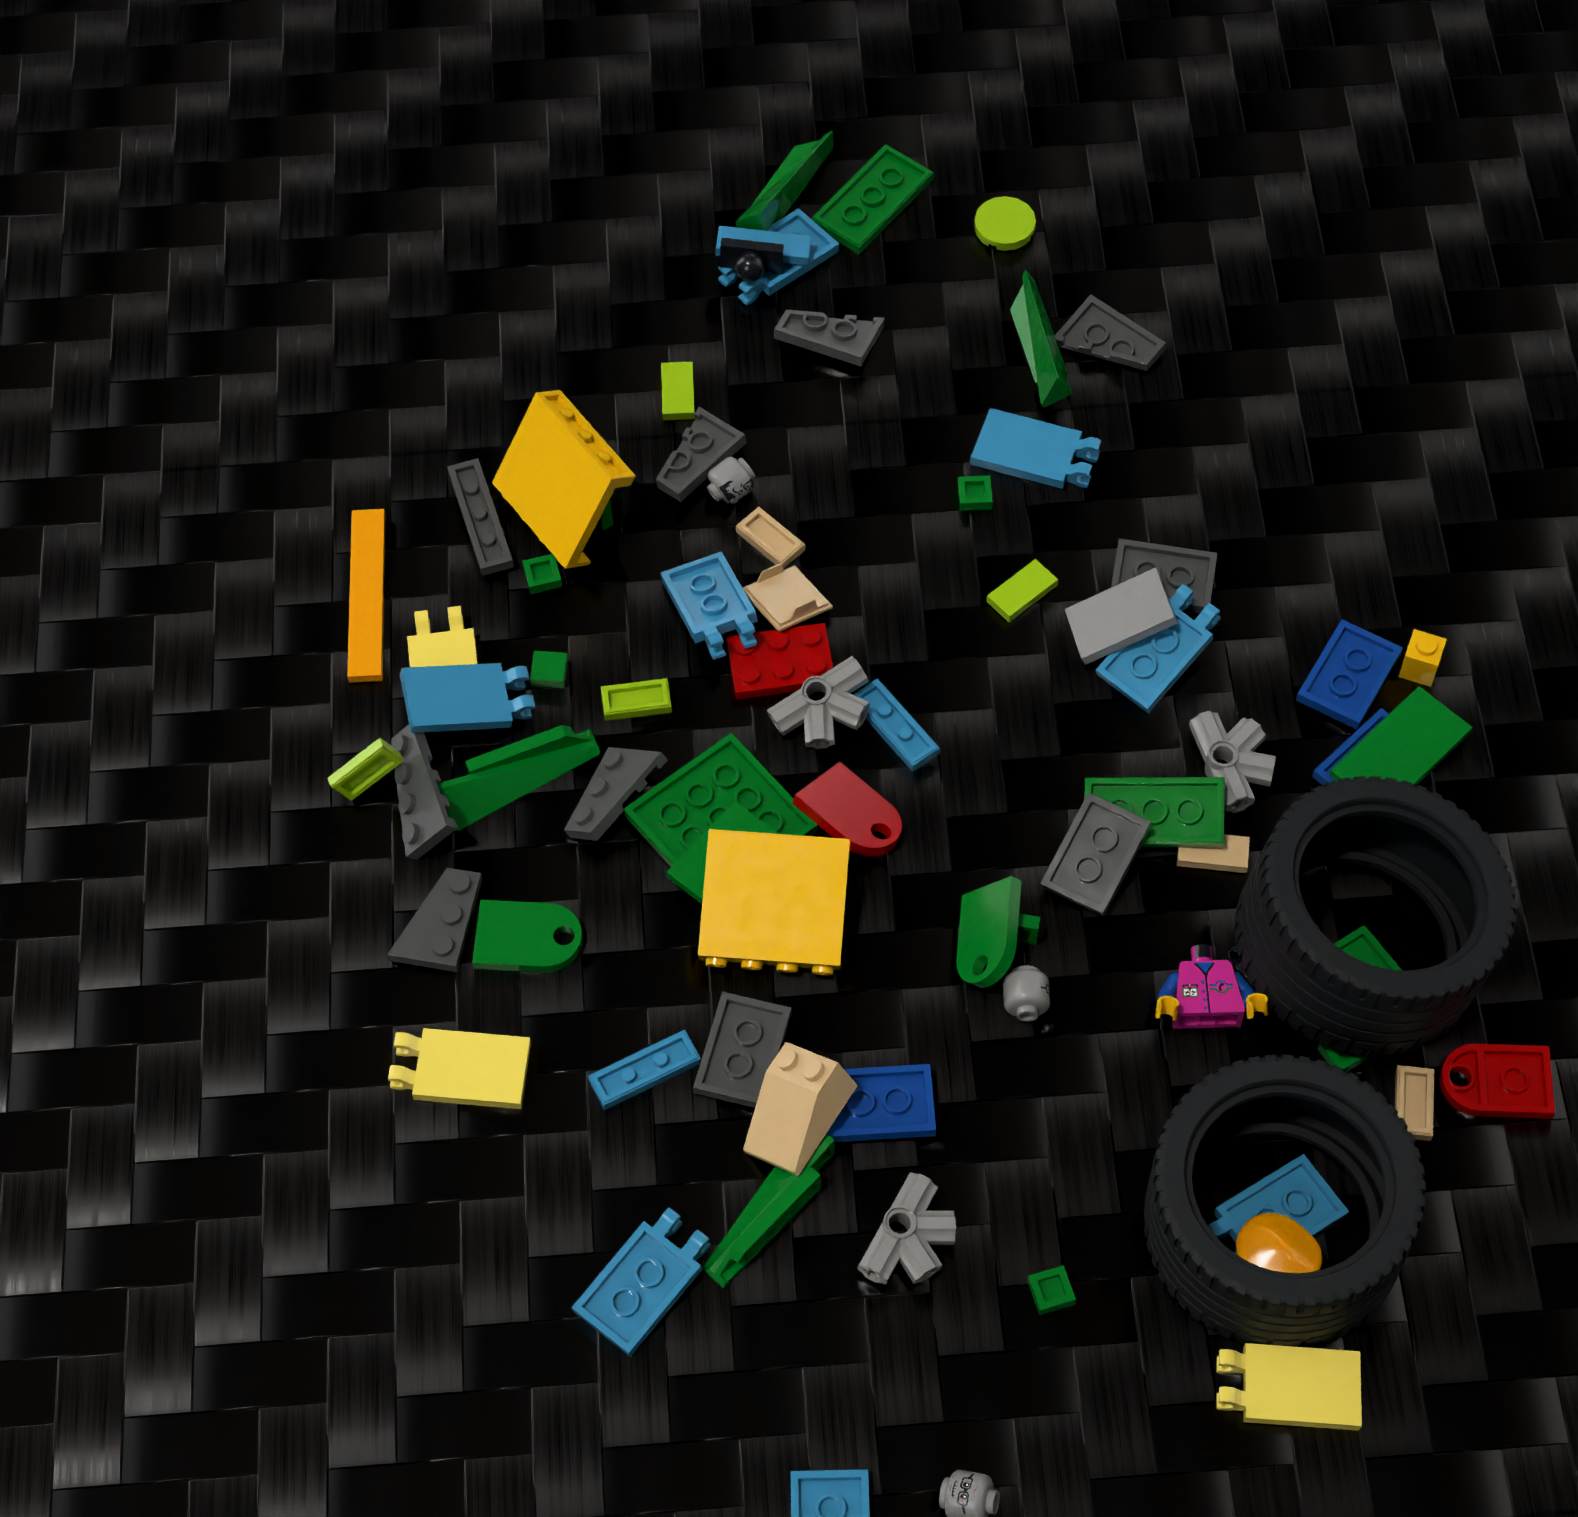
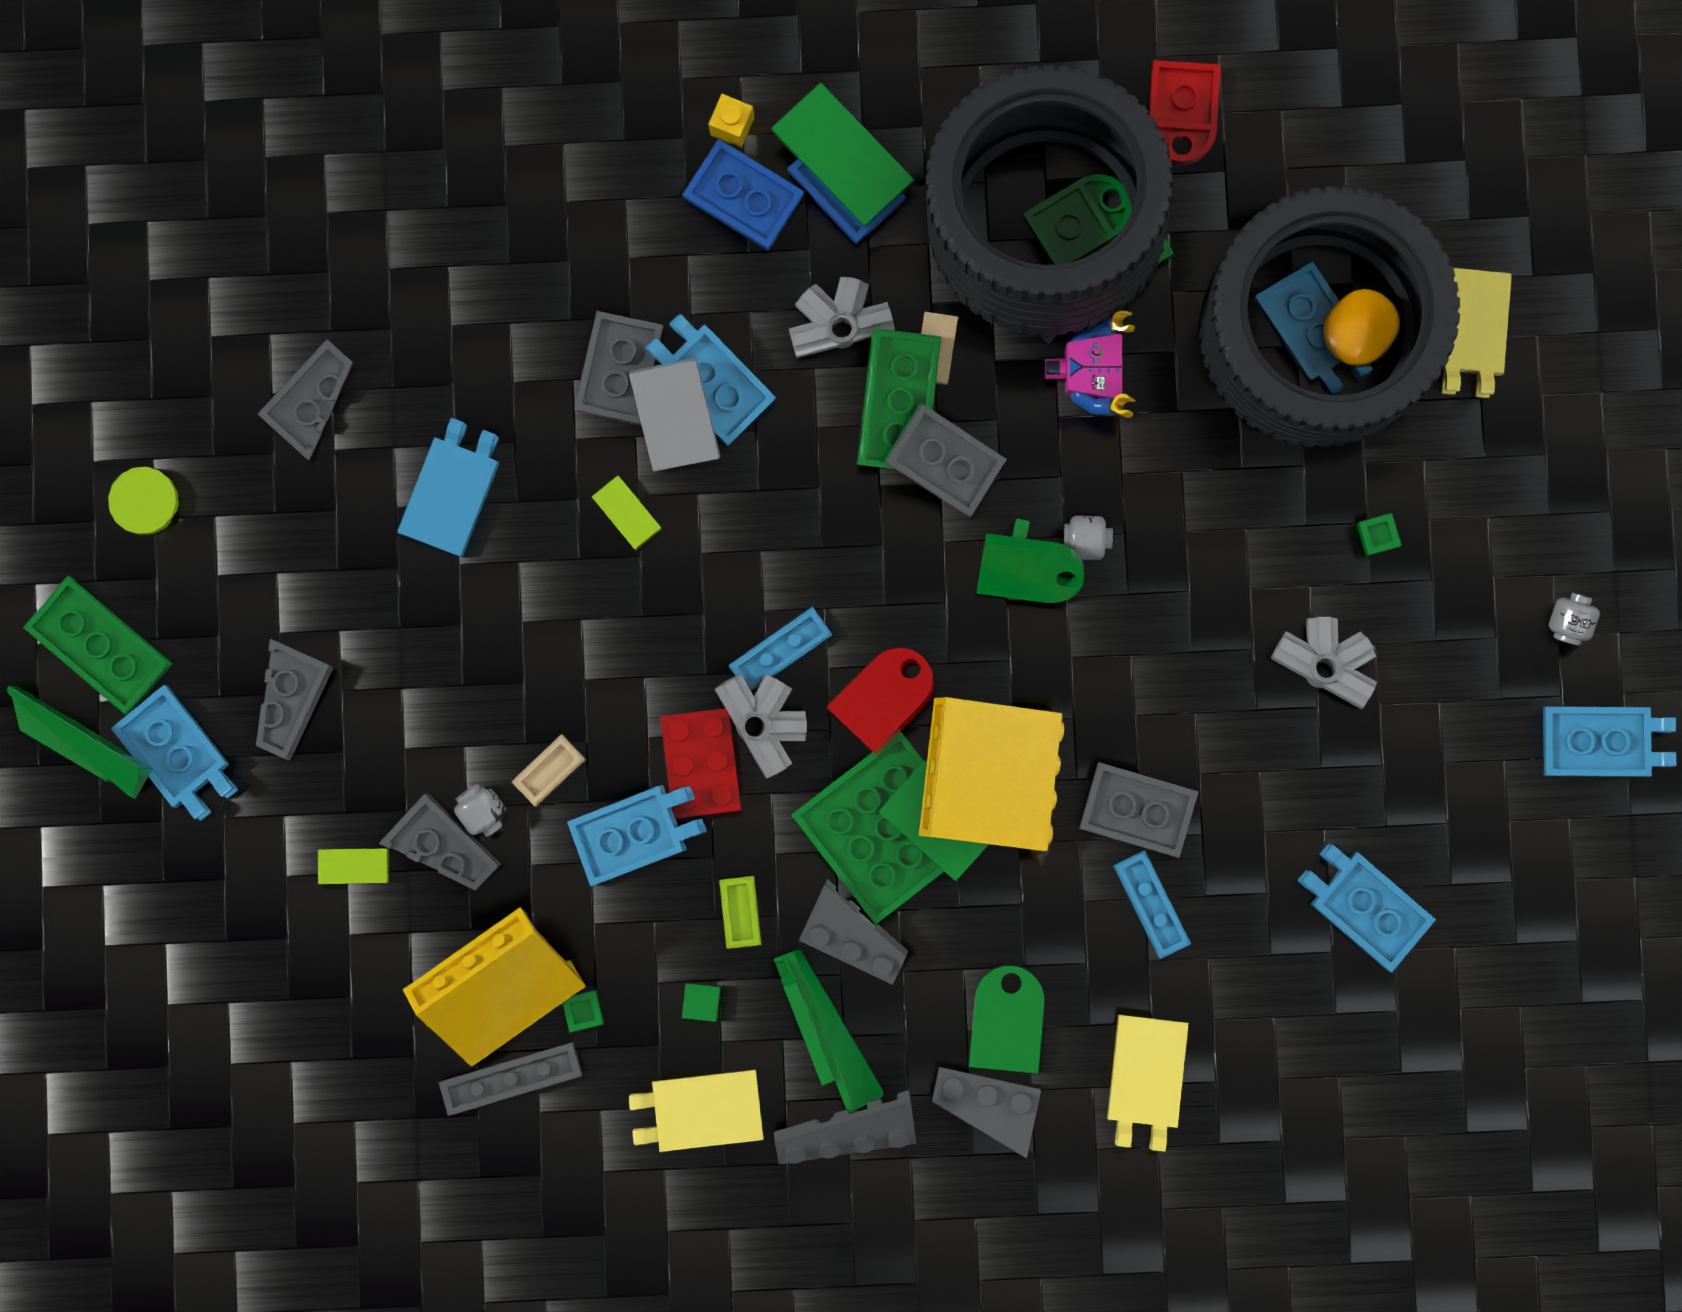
camera: 85 degrees left, 25 degrees up
lime tile [327,738,404,801] -> none
light orange tile [347,509,386,683] -> none
dark azure tile [400,663,535,733] -> none
green wedge [703,1134,835,1289] -> none
dark azure tile [715,226,811,266] -> none
black tile [719,238,784,282] -> none
tan piece [743,563,833,632] -> none
tan slope [743,1042,858,1176] -> none
blue plate [826,1064,936,1142] -> none
green tile [957,475,993,511] -> none
green wedge [1010,270,1072,408] -> none
tan tile [1395,1065,1434,1141] -> none

